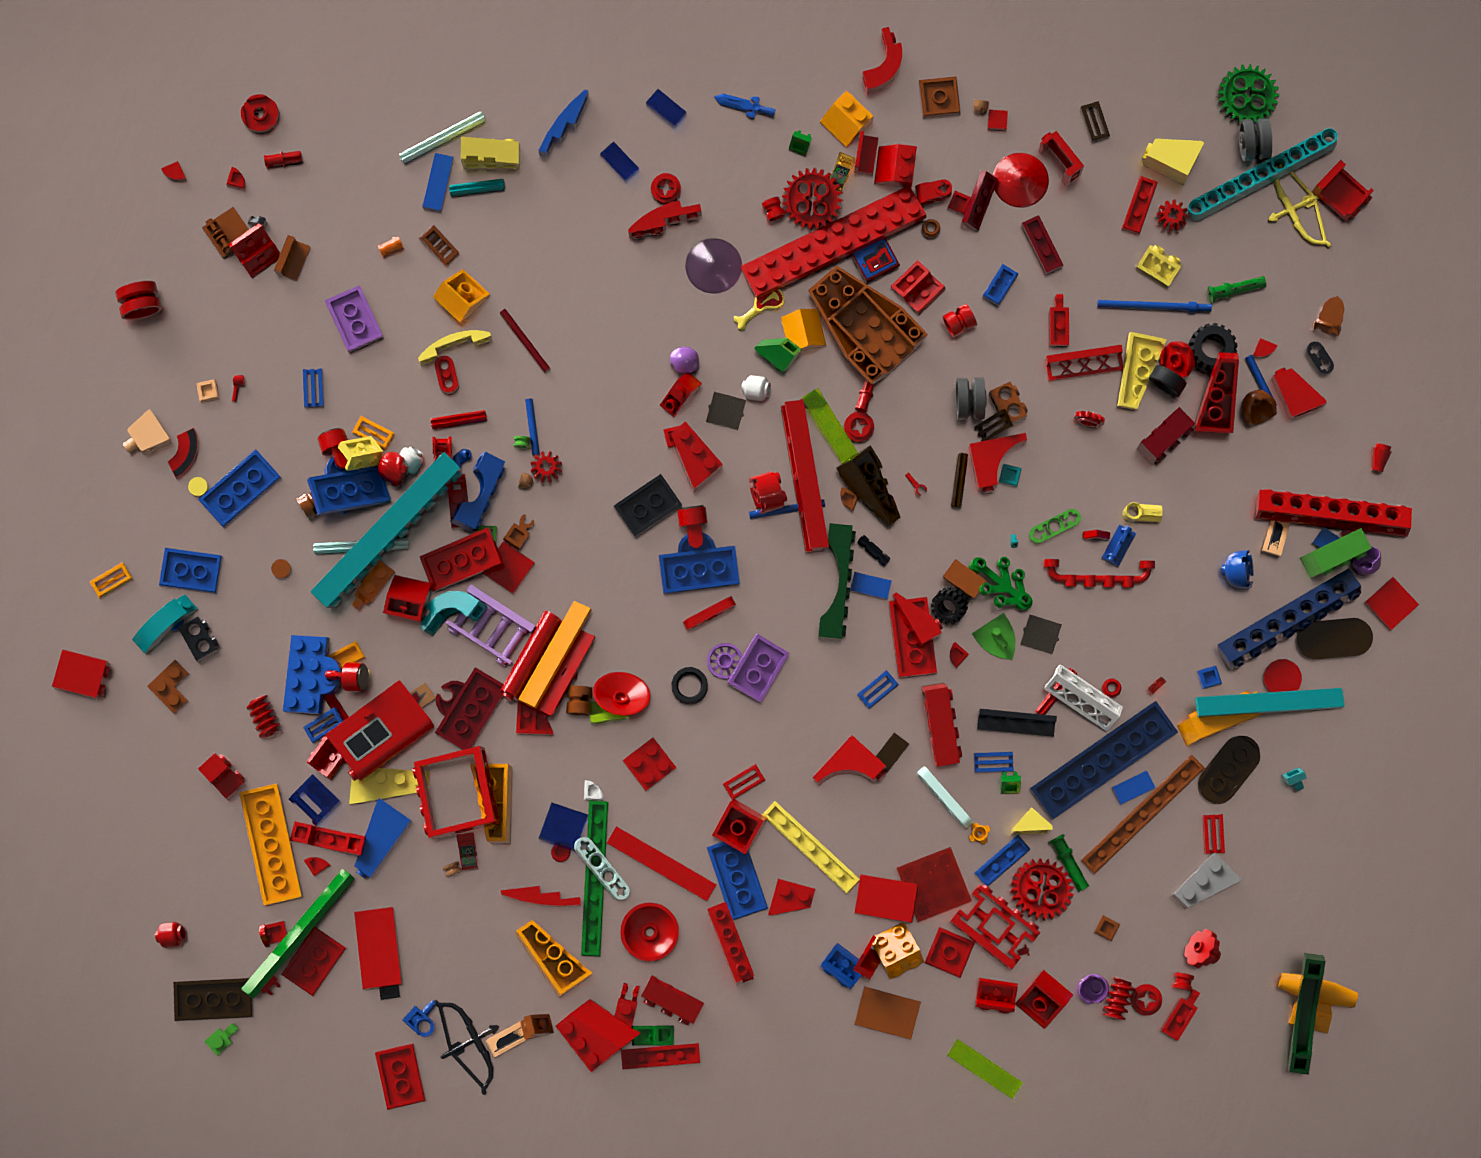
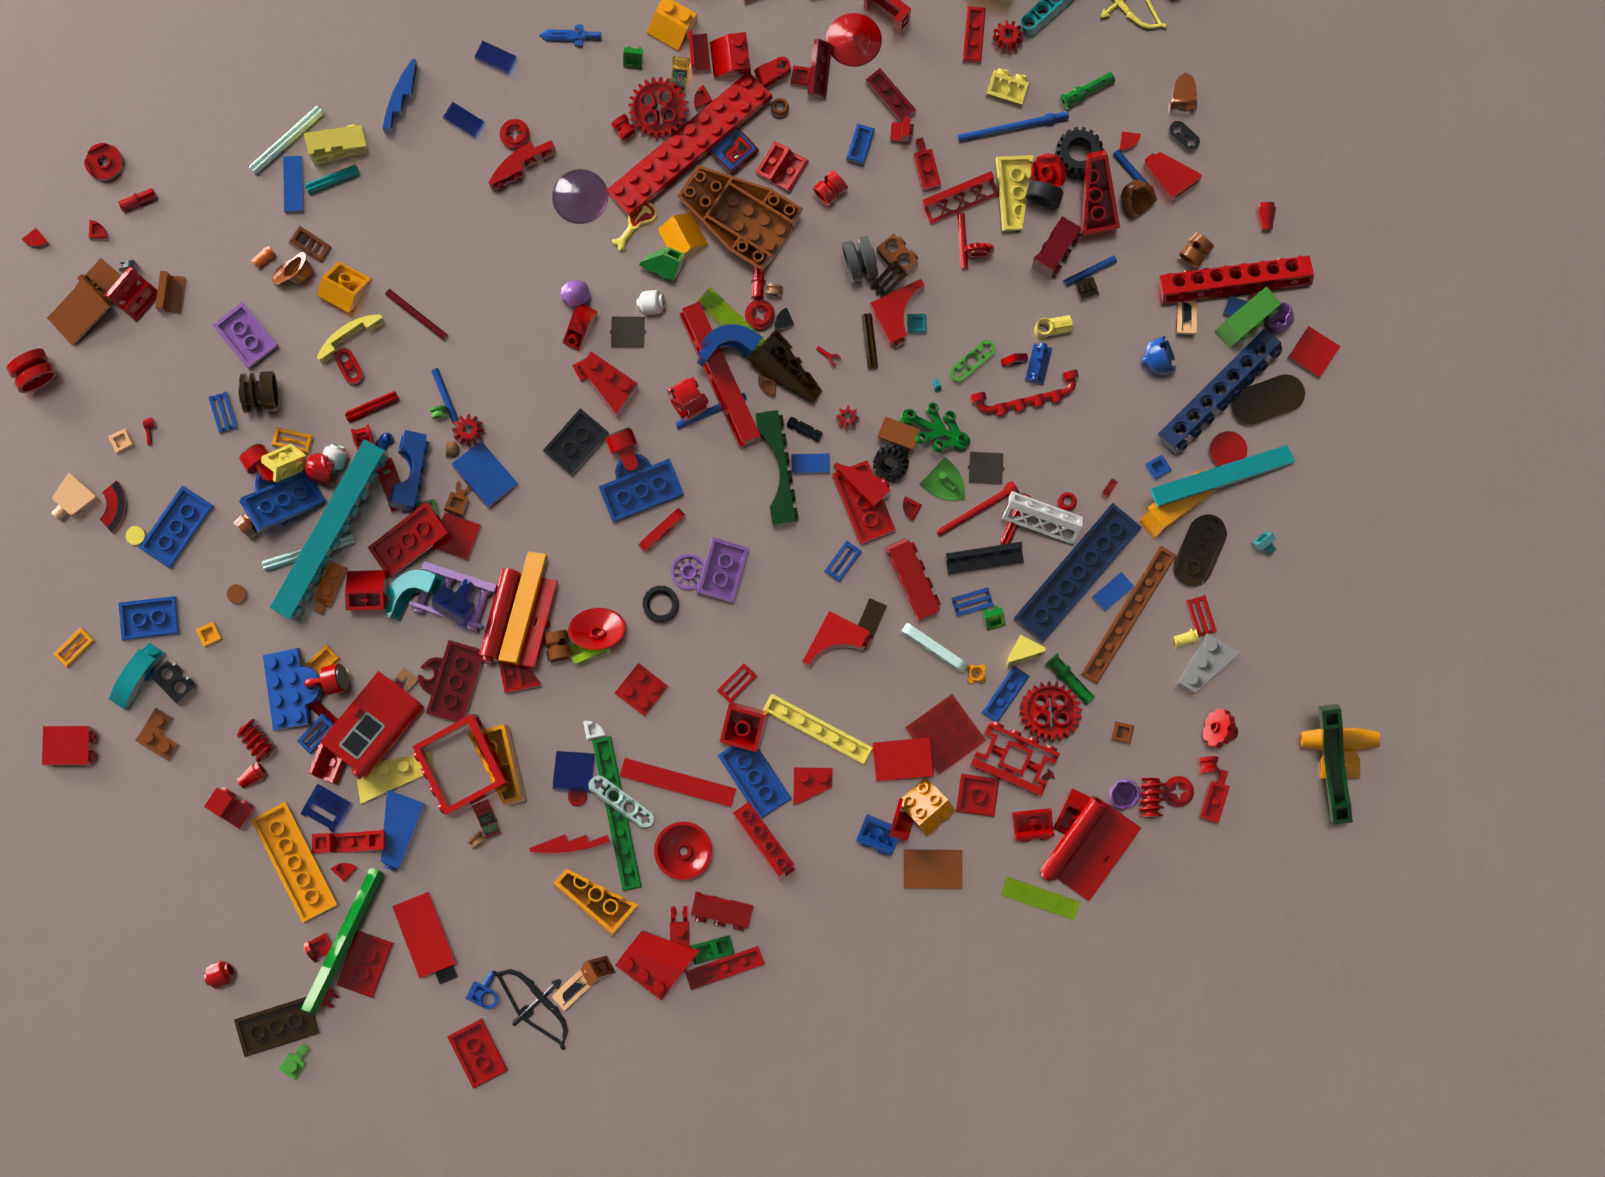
camera: 10 degrees left, 0 degrees up
none -> dark orange tile [47,278,111,345]
none -> light orange tile [196,622,222,647]
none -> red cone [237,762,267,789]
none -> dark brown wheel [238,371,278,414]
none -> dark orange piece [272,252,314,284]
none -> clear blue brick [432,579,475,628]
none -> blue tile [452,441,518,508]
none -> red tile [694,85,713,111]
none -> blue arch [696,324,763,367]
none -> medium nougat bush [765,283,783,297]
none -> black tile [774,308,794,331]
none -> red gear [836,405,860,431]
none -> red bracket [890,117,914,142]
none -> red piece [937,481,1020,536]
none -> red bar [957,213,968,270]
none -> red door [1040,796,1141,901]
none -> blue bar [1063,255,1117,287]
none -> dark brown tile [1075,277,1099,301]
none -> light yellow pin [1174,629,1199,648]
none -> dark orange wheel [1179,232,1214,268]

